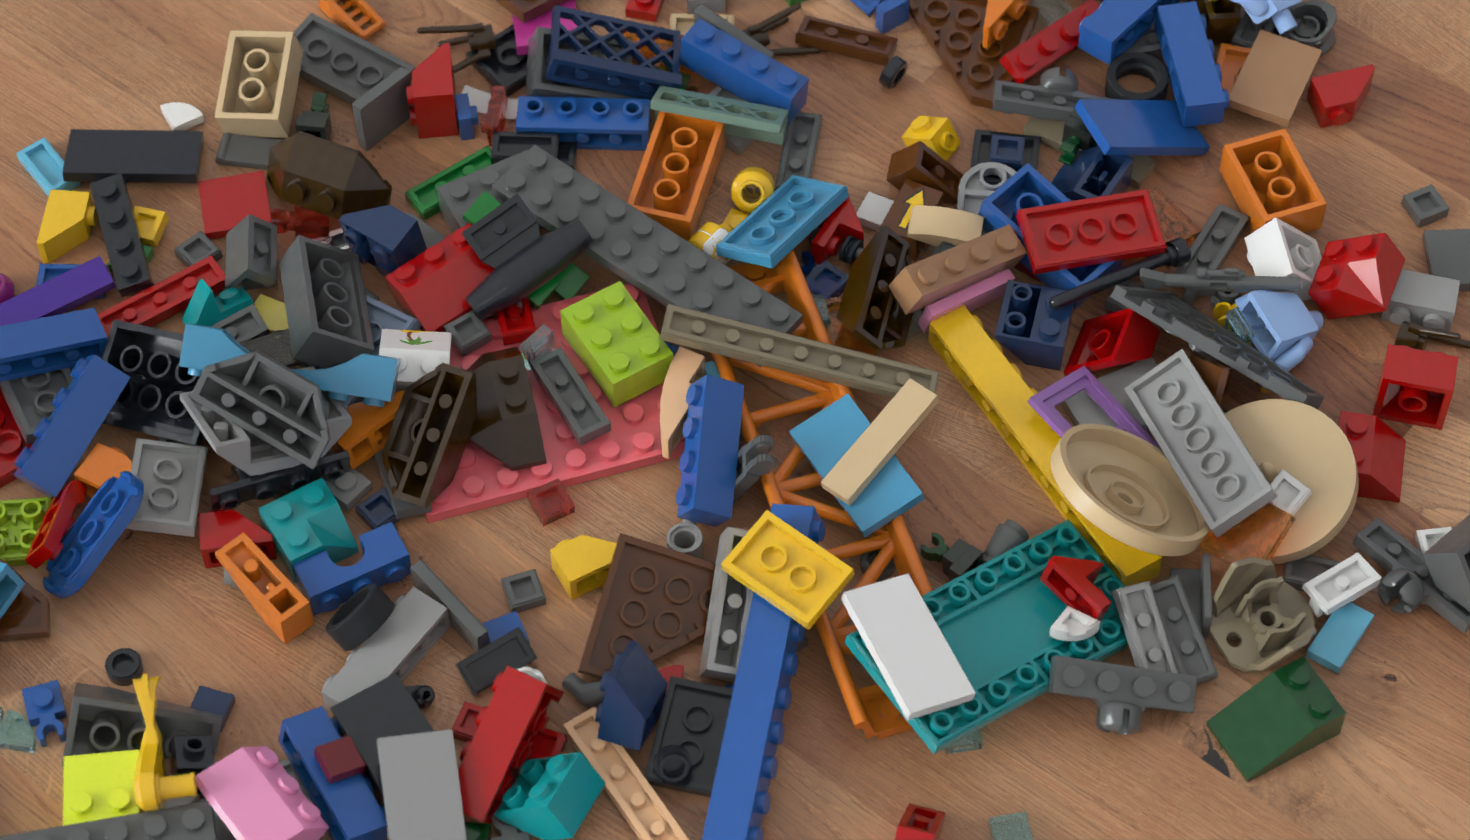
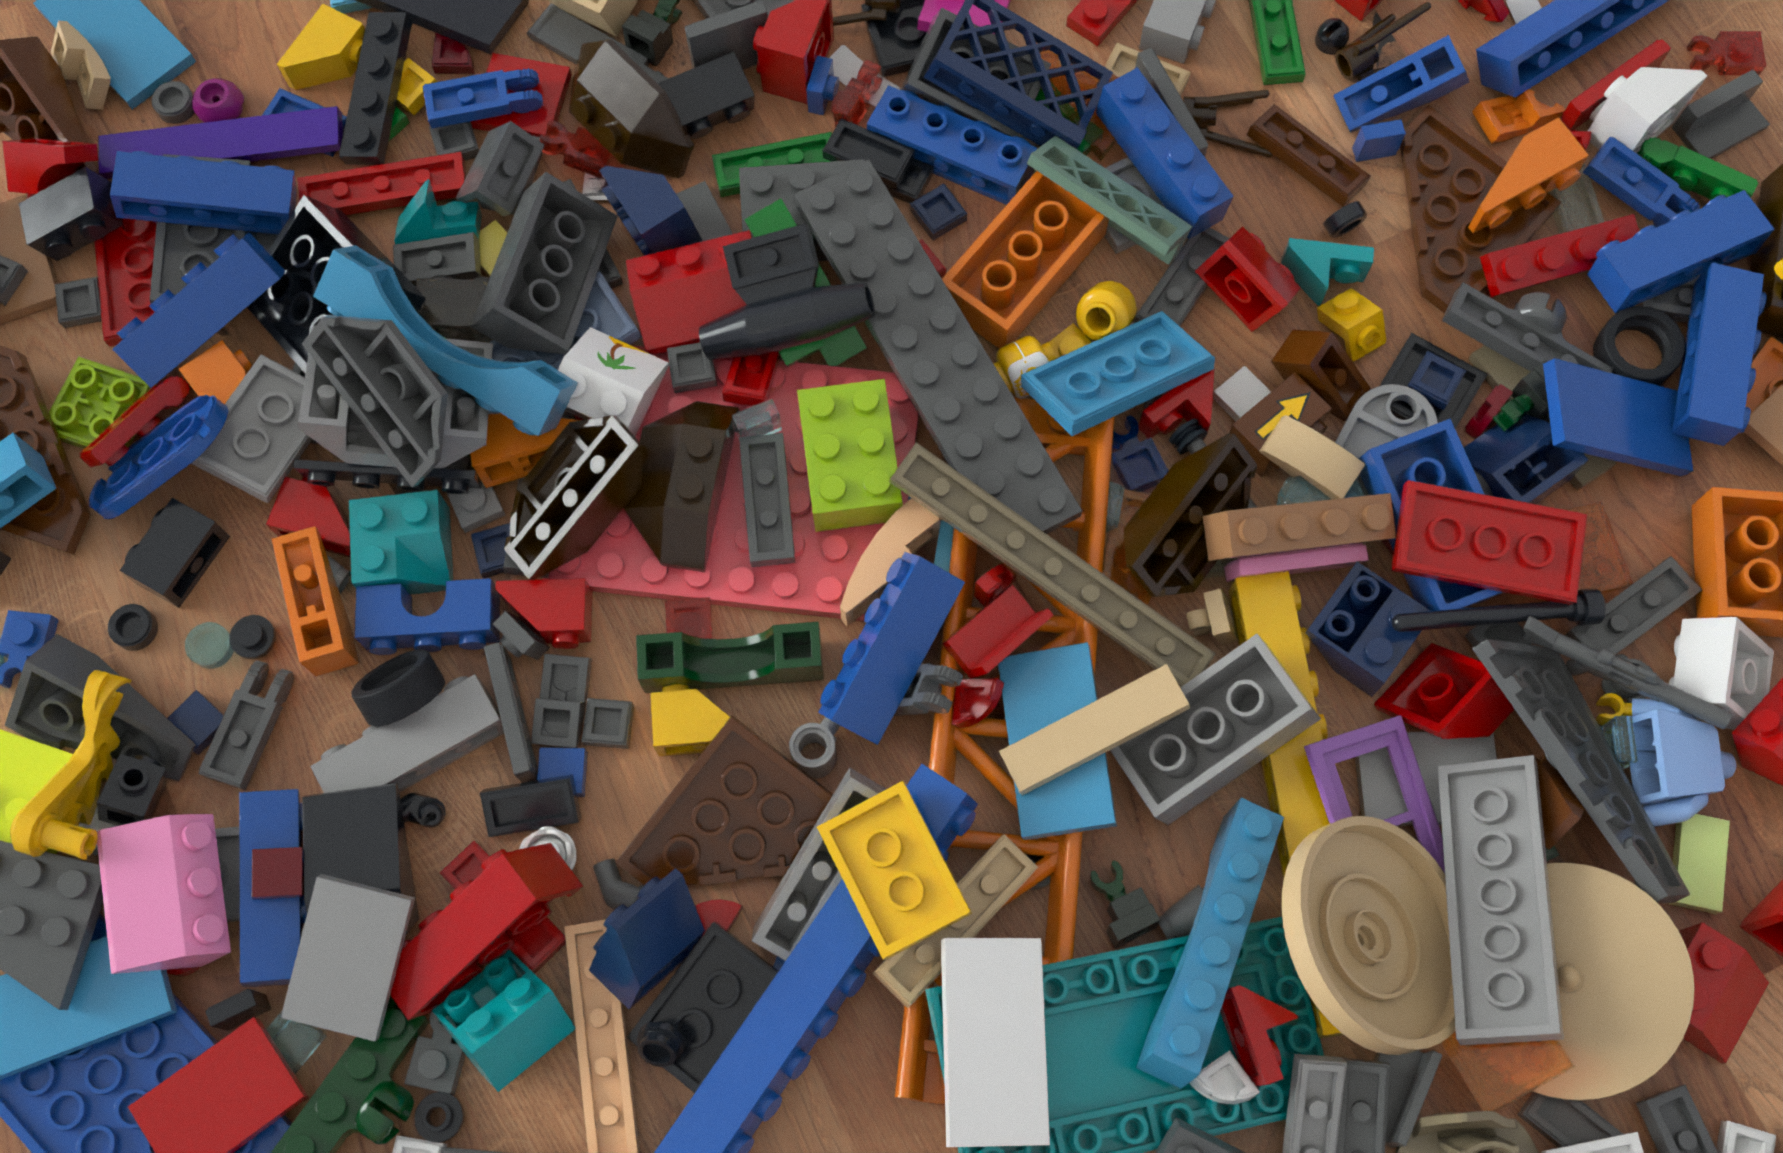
camera: 25 degrees right, 15 degrees up
white tile [1267,469,1312,521] -> none
none -> black brick [119,498,230,608]
none -> clear light blue tile [185,622,234,669]
none -> dark grey hinge [198,660,294,791]
none -> black plate [229,615,276,659]
none -> blue hinge [423,68,543,129]
none -> dark red tile [432,33,475,74]
none -> dark grey plate [493,611,550,660]
none -> red slope [496,578,593,649]
none -> dark grey slope [531,654,592,748]
none -> dark green arch [636,622,824,693]
none -> black brick [659,52,755,139]
none -> tan tile [872,834,1038,1008]
none -> dark blue tile [910,183,967,241]
none -> red panel [942,585,1054,679]
none -> red tile [952,678,1004,728]
none -> red tile [974,563,1017,606]
none -> light grey brick [1110,634,1321,825]
none -> dark azure arch [1136,798,1284,1089]
none -> tan tile [1186,588,1239,645]
none -> red slope [1195,226,1301,332]
none -> teal slope [1281,238,1374,306]
none -> dark red tile [1464,384,1513,439]
none -> yellowish green tile [1669,814,1730,914]

